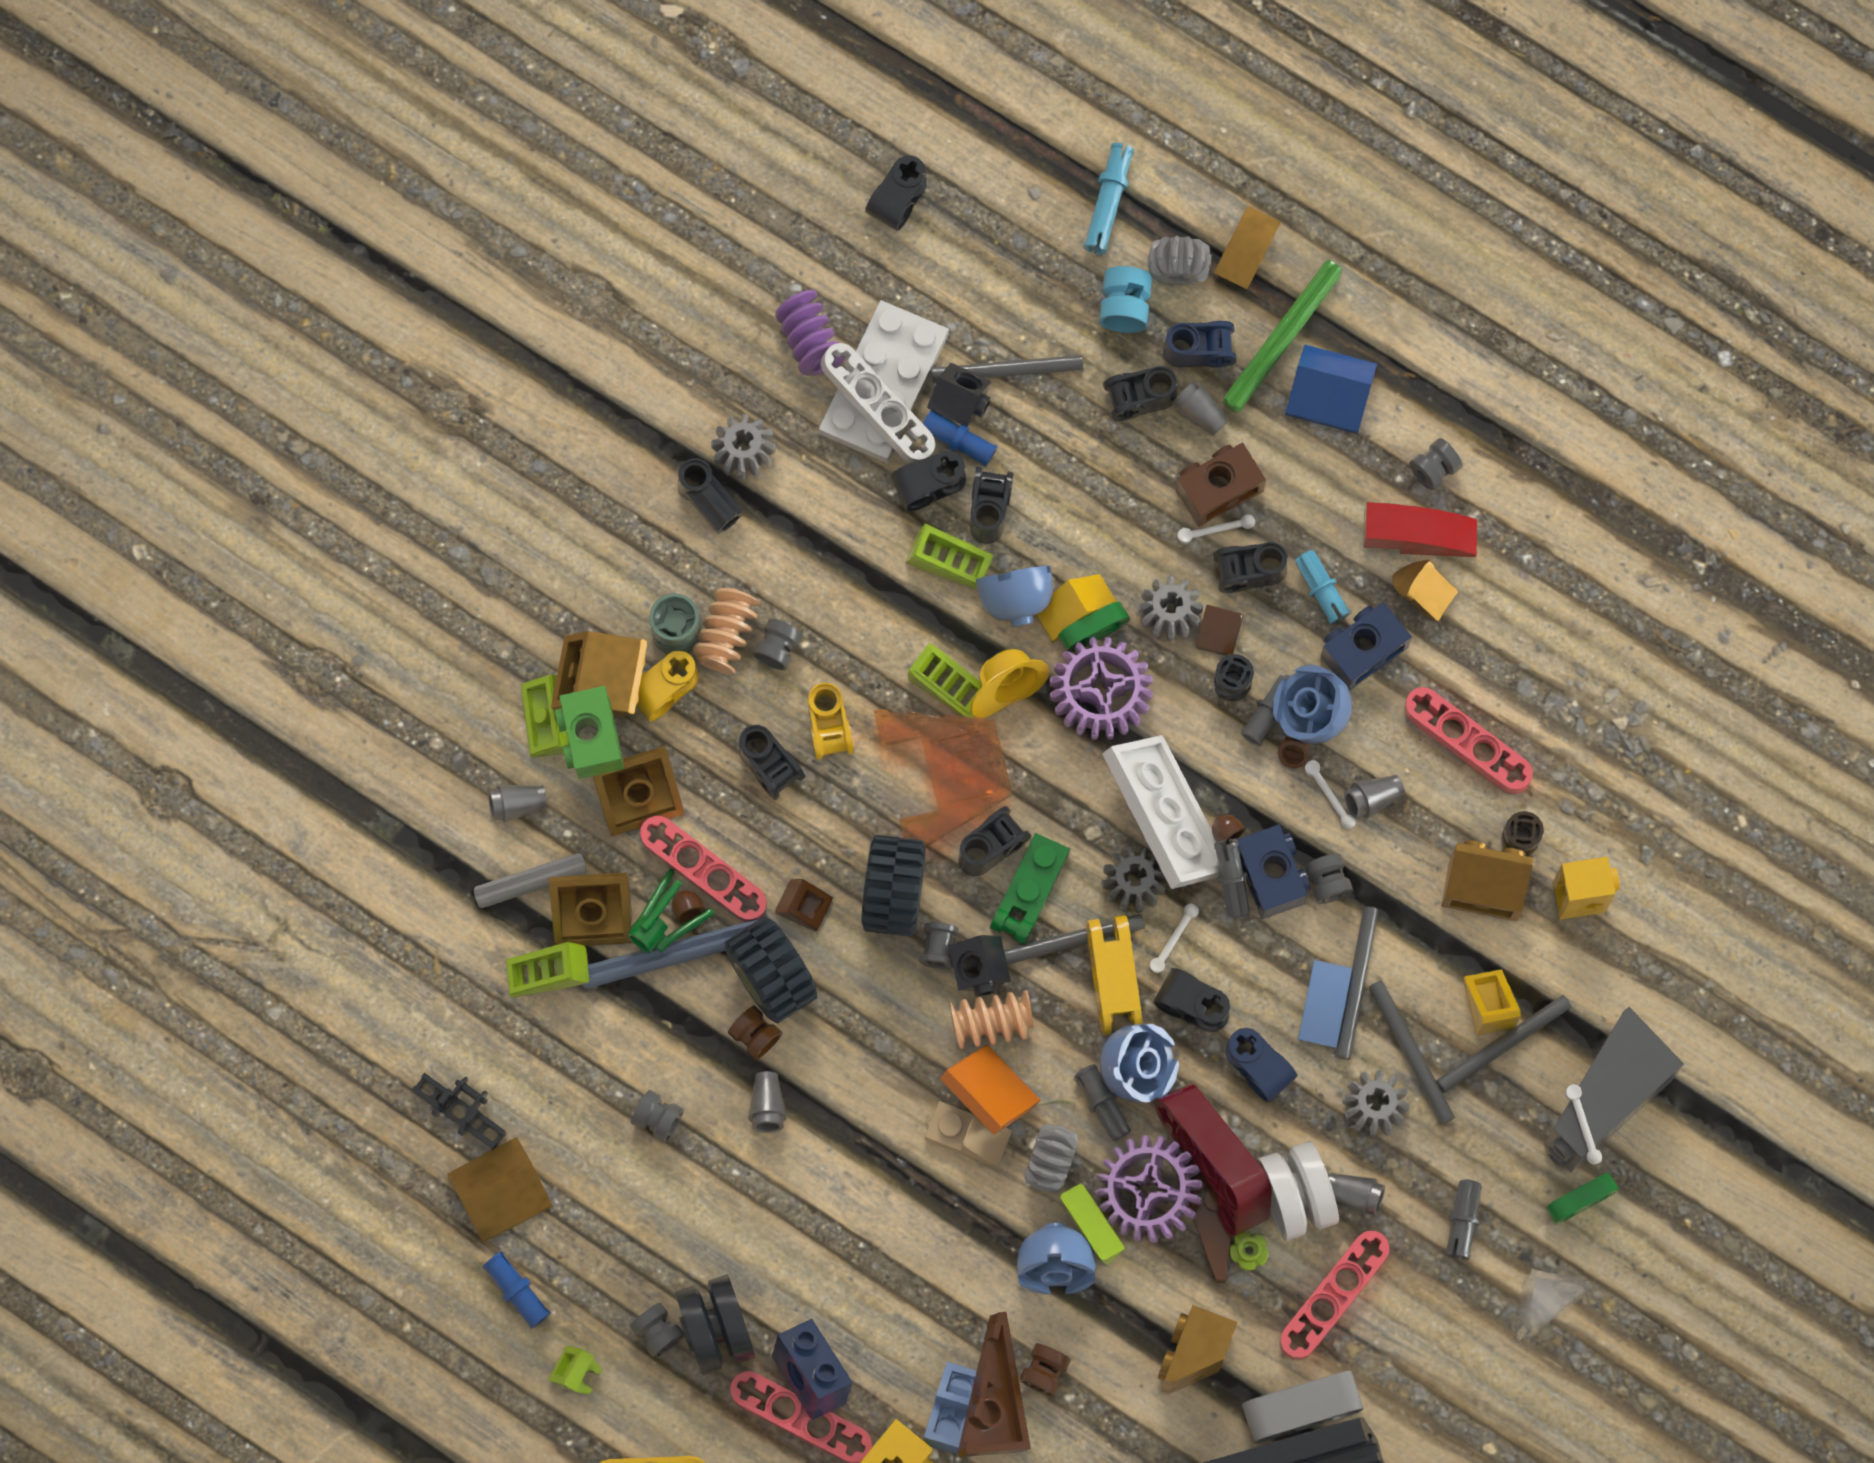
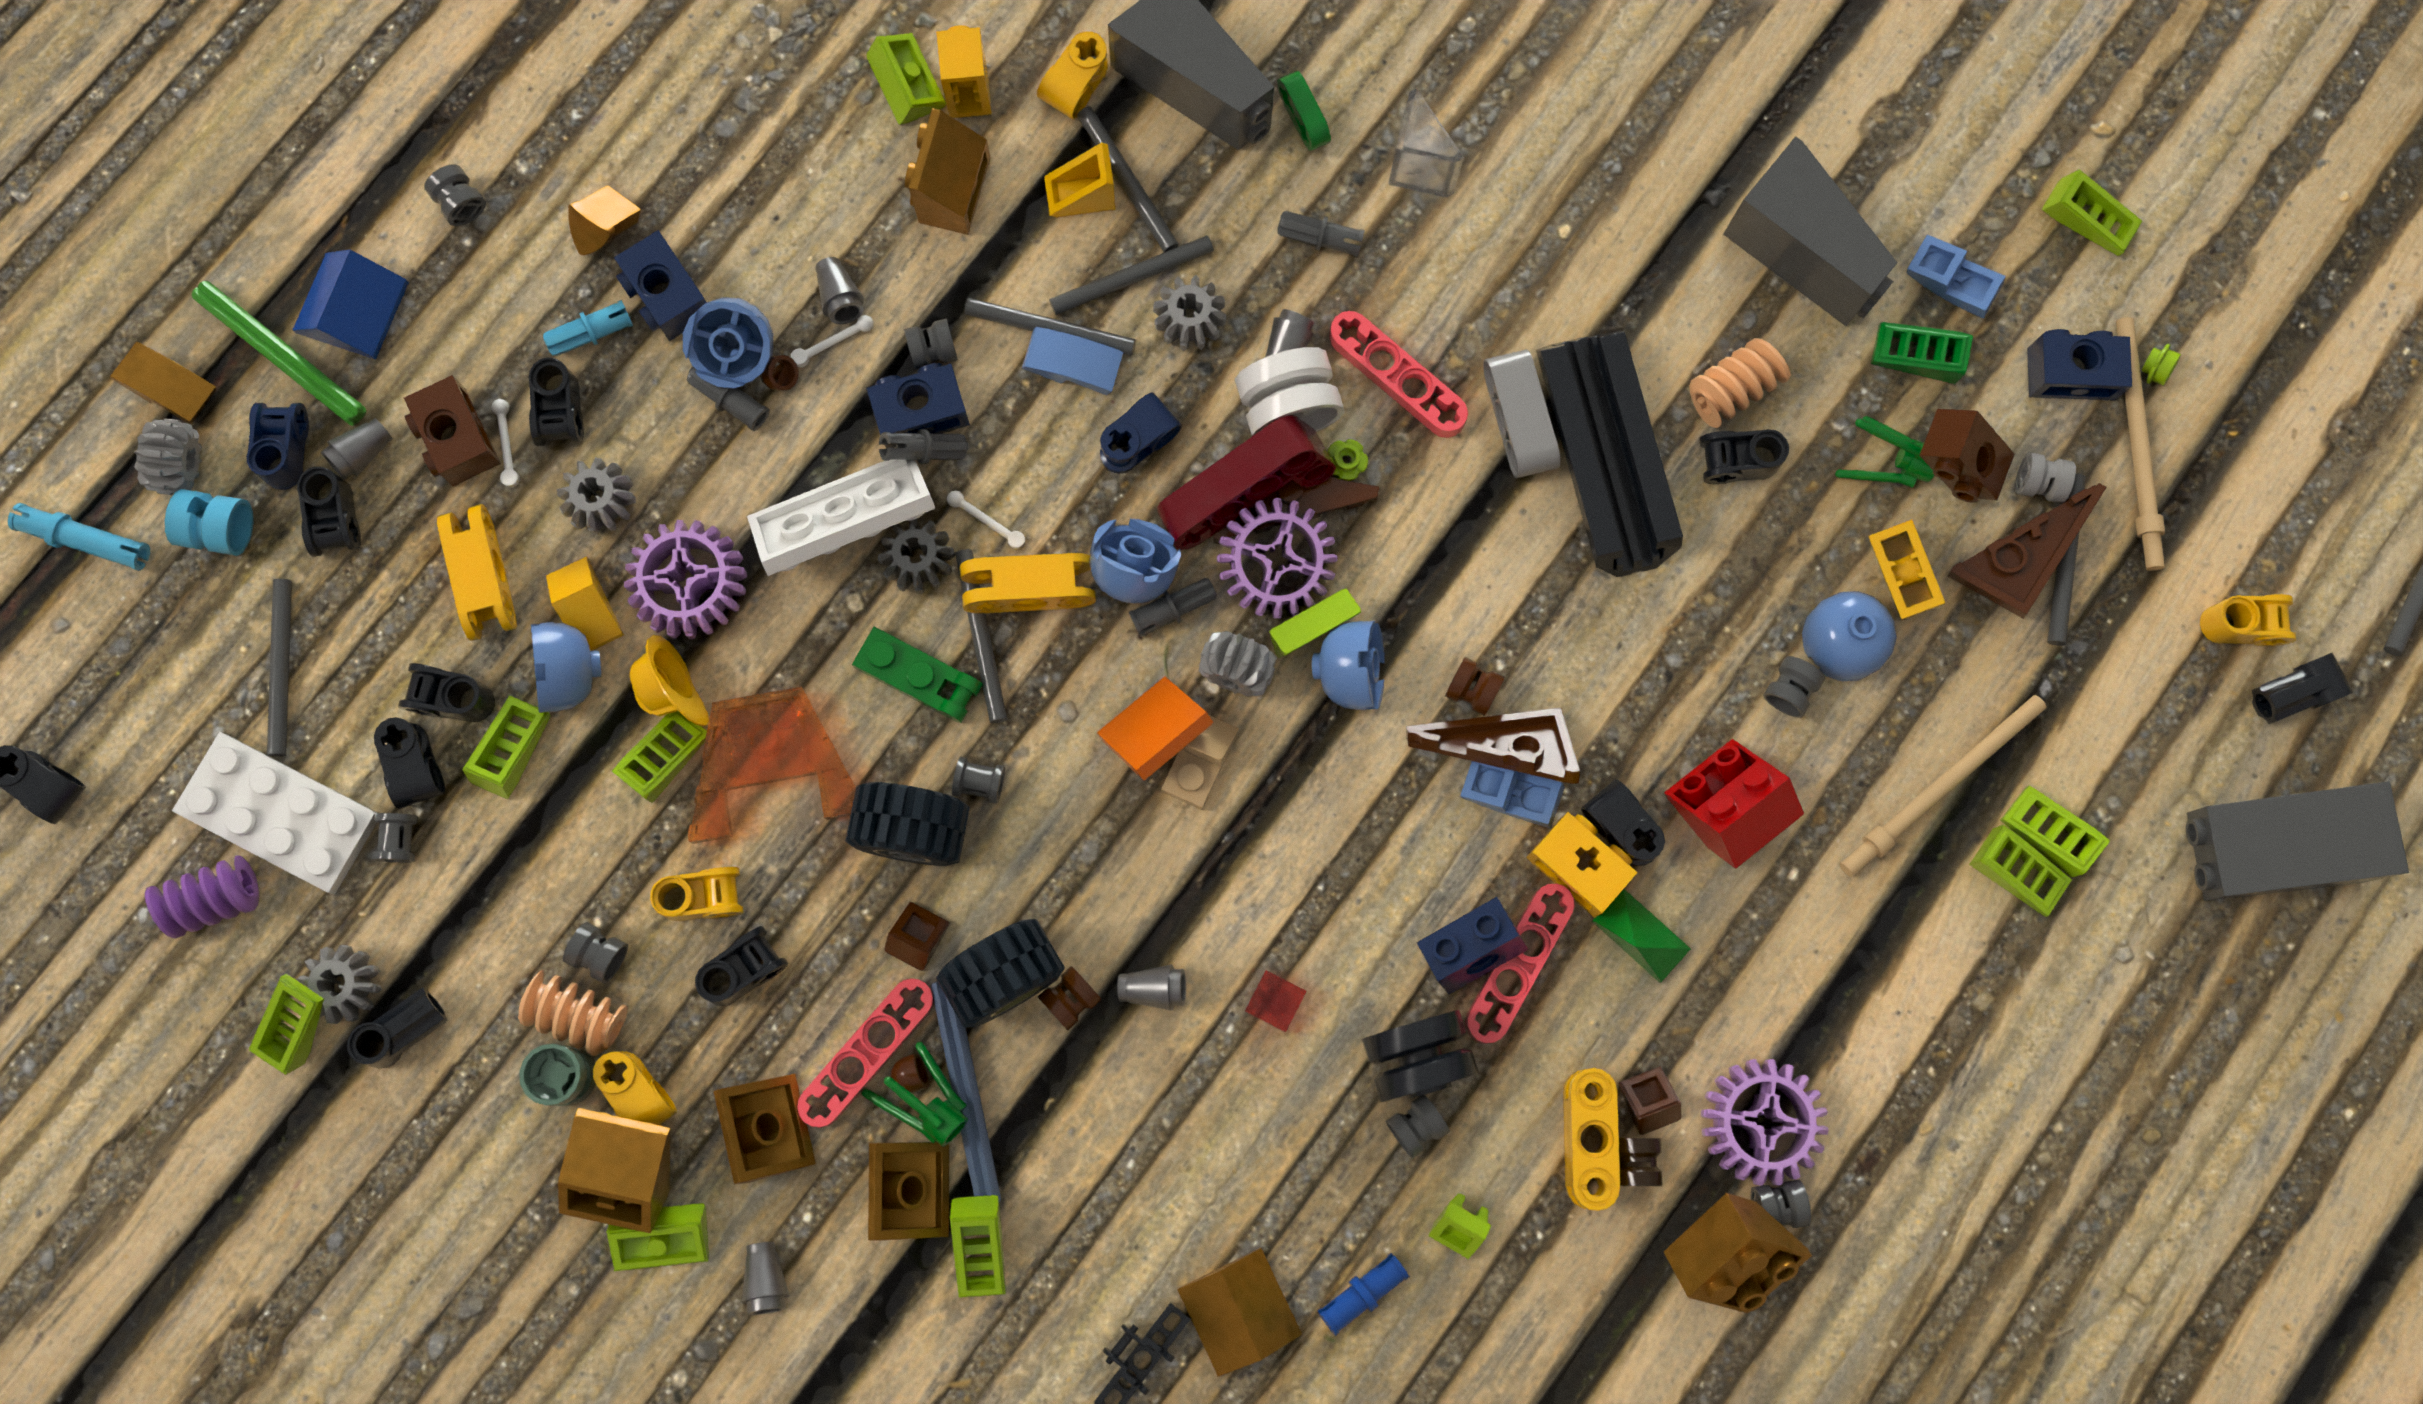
camera: 90 degrees left, 5 degrees up
light grey axle [474,853,587,908] -> none
bright green brick [555,686,624,779] -> none
dark grey wheel [630,1090,684,1143] -> none
white beam [821,343,935,463] -> none
blue pin [923,410,998,467] -> none
black brick [927,363,991,427] -> none
black brick [948,935,1011,997] -> none
light nougat piece [950,990,1033,1049] -> none
black piece [958,806,1032,876] -> none
green beam [1058,601,1130,653] -> none
black piece [1153,968,1230,1032] -> none
pearl gold slope [1157,1305,1238,1395] -> none
reddish brown slope [1195,605,1243,656] -> none
reddish brown hinge [1212,814,1246,845] -> none
black wheel [1214,654,1254,702] -> none
red slope [1363,502,1477,557] -> none
coral beam [1404,687,1533,794] -> none
dark brown wheel [1501,811,1544,857] -> none
white hinge [1565,1084,1602,1165] -> none
none -> lime slope [249,974,324,1075]
none -> dark grey bush [371,813,418,863]
none -> yellow piece [437,504,517,641]
none -> lime slope [866,33,946,125]
none -> yellow piece [1037,31,1108,120]
none -> clear red plate [1245,970,1307,1033]

